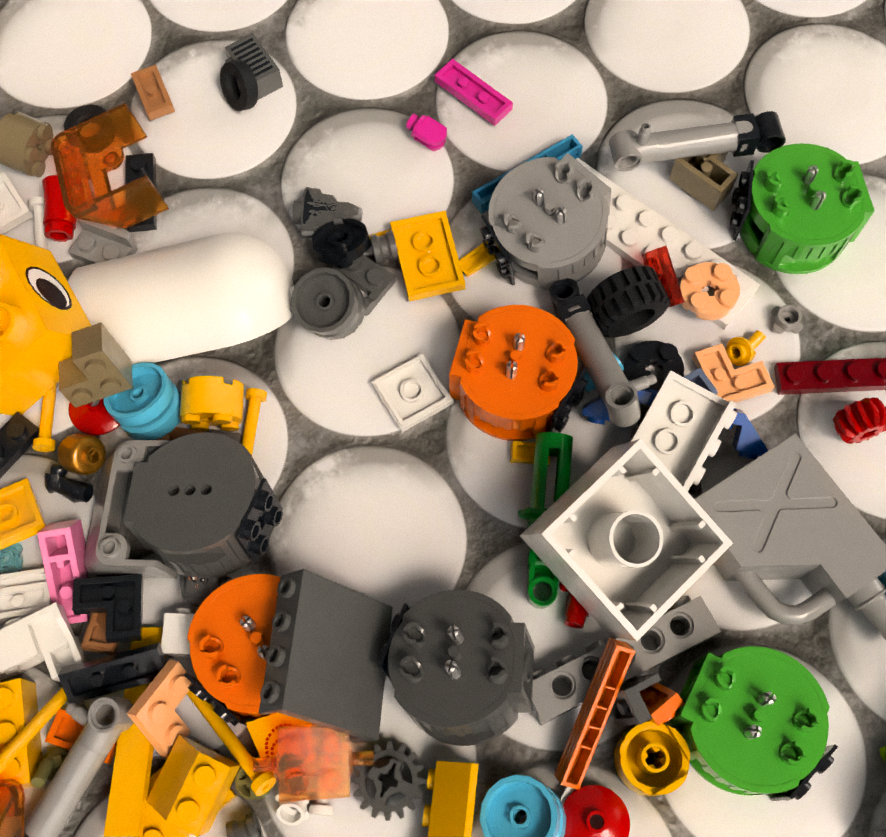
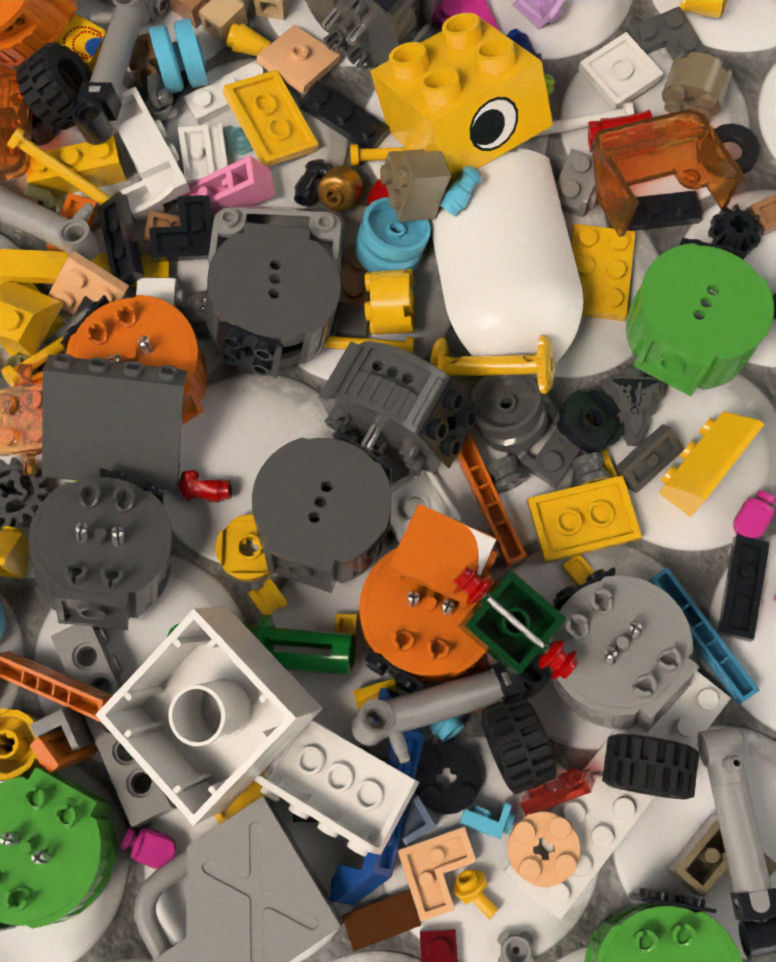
camera: 90 degrees right, 5 degrees up
none -> dark pink arm [121,827,176,869]
none -> red arm [178,470,232,503]
none -> yellow plate [215,514,274,582]
none -> yellow wheel [247,578,289,617]
none -> dark grey piece [252,429,392,593]
none -> dark grey piece [318,341,481,477]
none -> reddish brown tile [342,890,421,951]
none -> yellow piece [353,679,398,710]
none -> orange panel [388,504,498,609]
none -> yellow hose [430,335,555,394]
none -> medium azure arm [440,165,482,217]
none -> dark green brick [453,565,578,680]
none -> orange piece [456,432,527,568]
none -> medium azure bracket [459,802,516,839]
none -> dark grey wheel [486,455,526,493]
none -> yellow plate [571,224,636,321]
none -> black tyre [602,734,699,800]
none -> dark grey plate [616,424,682,493]
none -> bright green piece [626,238,774,396]
none -> yellow slope [659,411,764,517]
none -> black gear [708,203,764,257]
none -> black plate [717,535,770,642]

